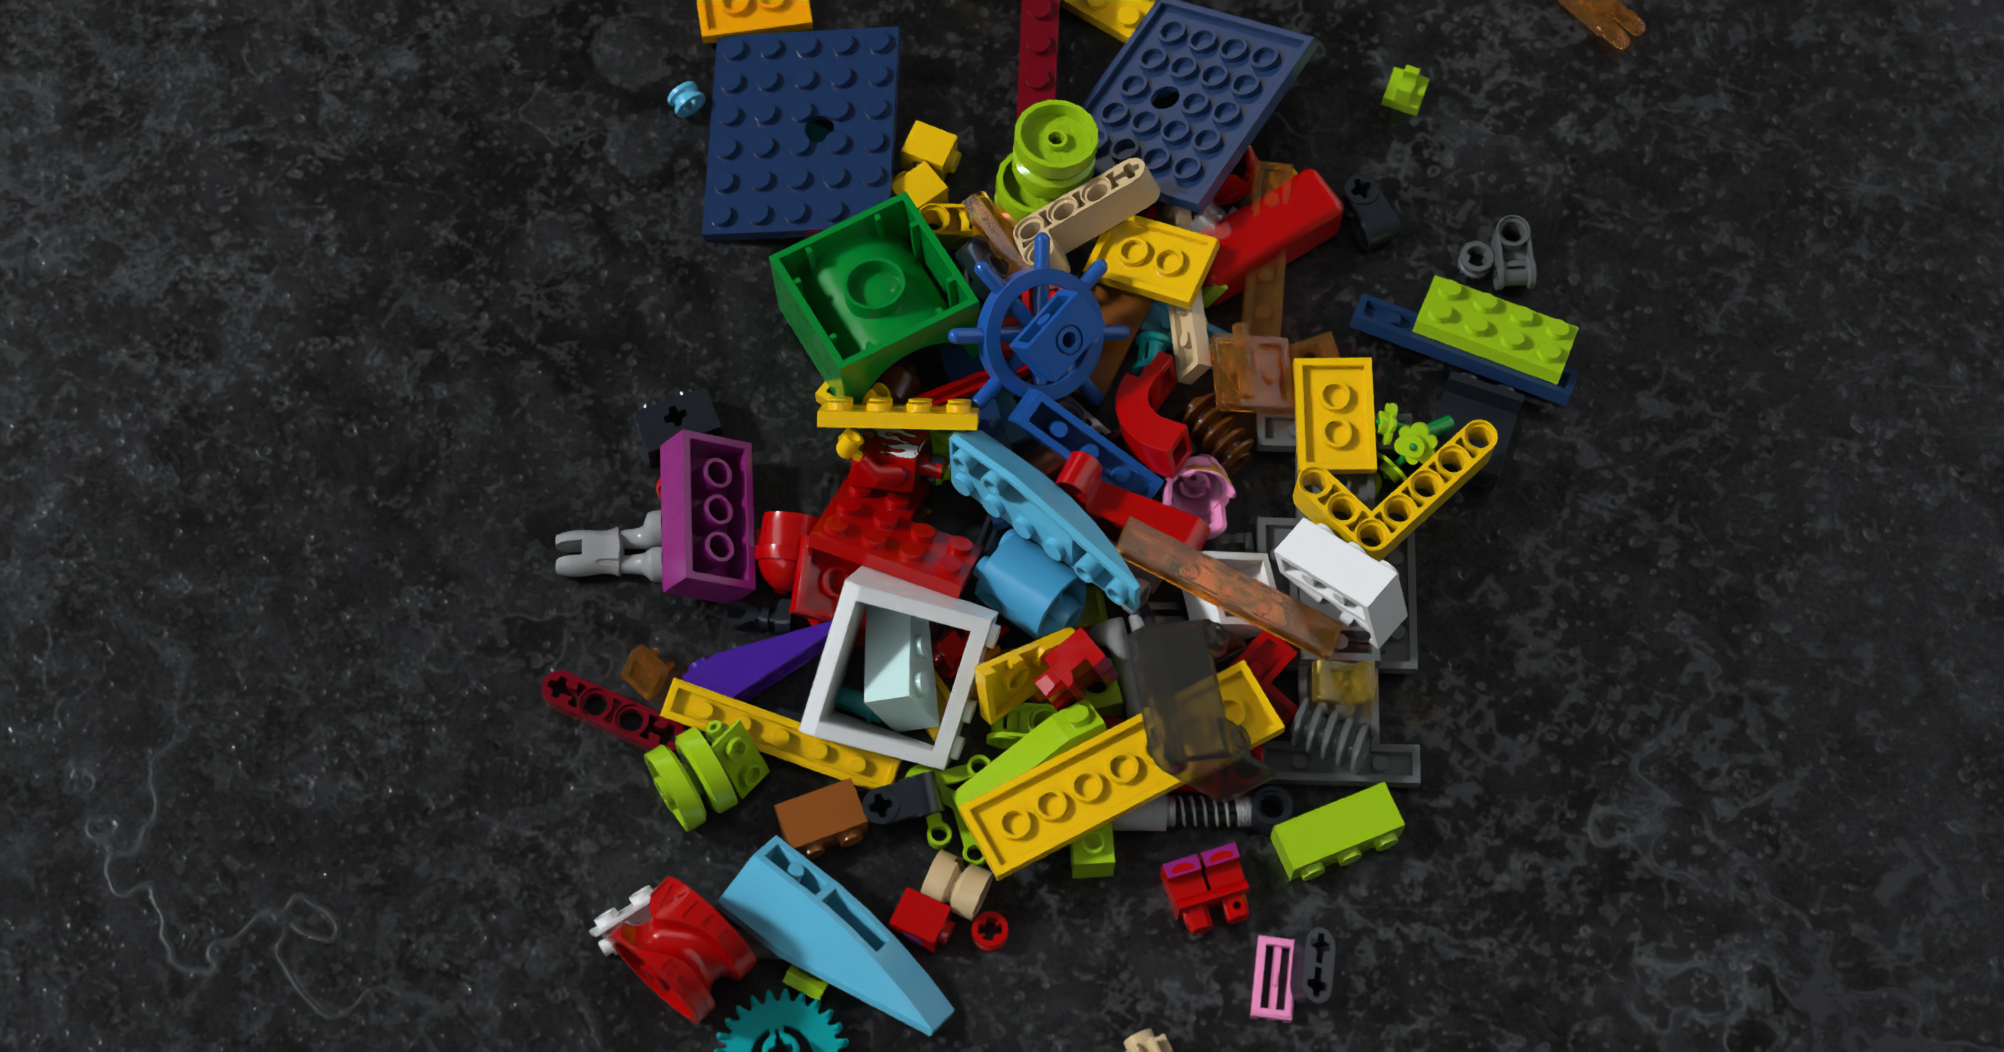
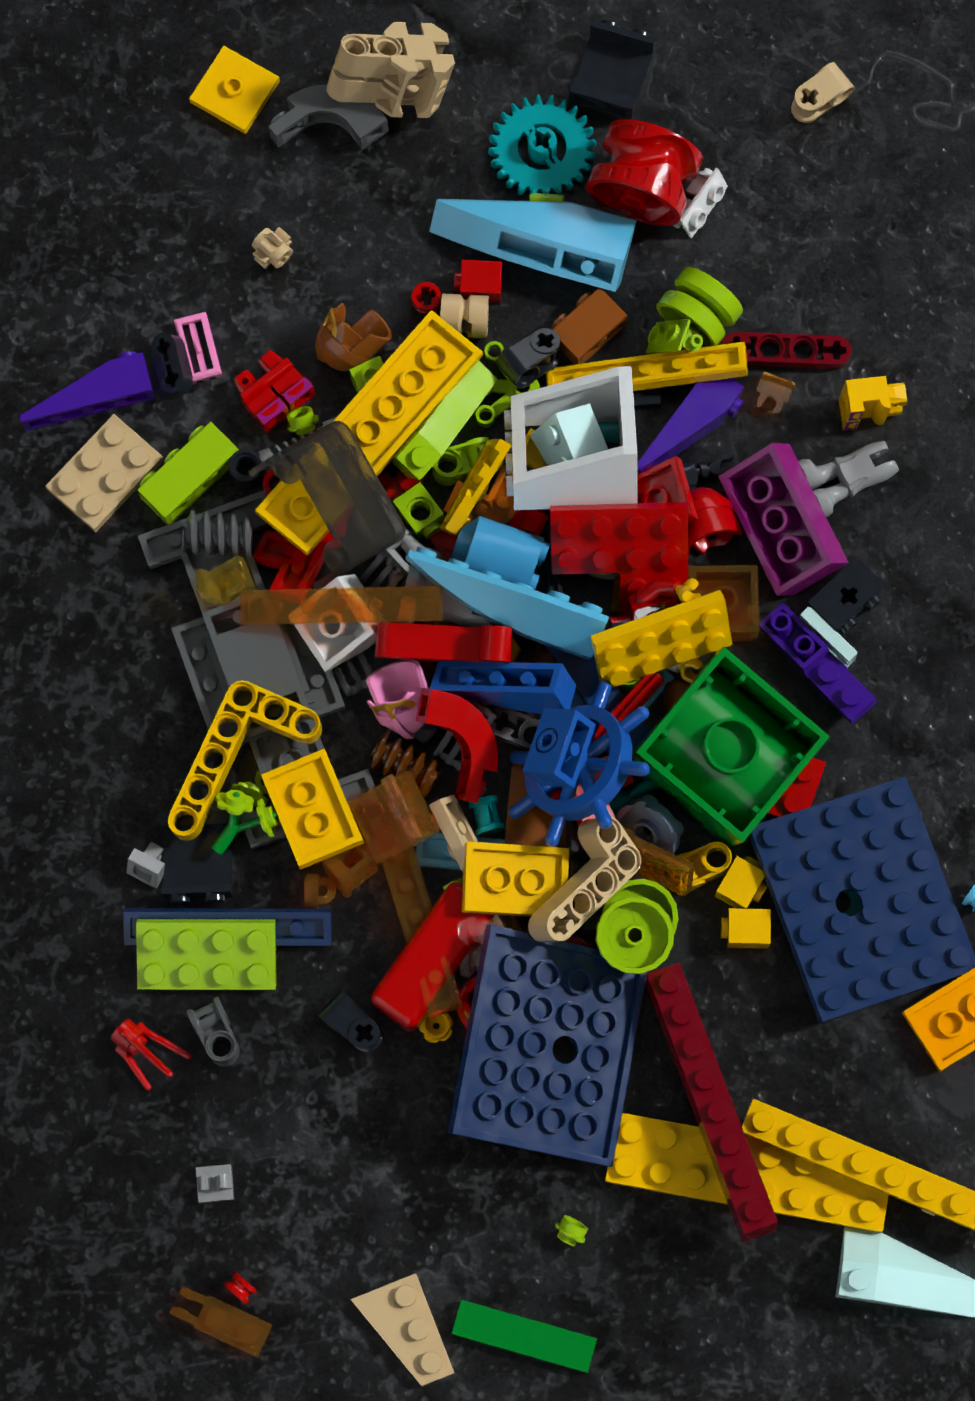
camera: 165 degrees right, 10 degrees up
red hips [1033,627,1119,712] -> none
white wedge [1274,517,1408,649] -> none
lime tile [1381,64,1429,116] -> none
dark grey bush [1458,241,1494,280] -> none
none -> dark purple slope [20,351,155,431]
none -> tan plate [46,414,164,532]
none -> red plant [111,1019,192,1091]
none -> light grey tile [126,842,165,889]
none -> light grey tile [196,1164,234,1203]
none -> red bush [223,1271,258,1305]
none -> lime plate [287,406,319,435]
none -> clear orange tile [304,873,336,908]
none -> dark orange helmet [315,303,392,371]
none -> clear orange brick [688,565,759,641]
none -> dark purple slope [758,603,877,725]
none -> tan piece [791,62,855,123]
none -> light aqua tile [799,607,857,669]
none -> yellow hips [838,376,907,431]

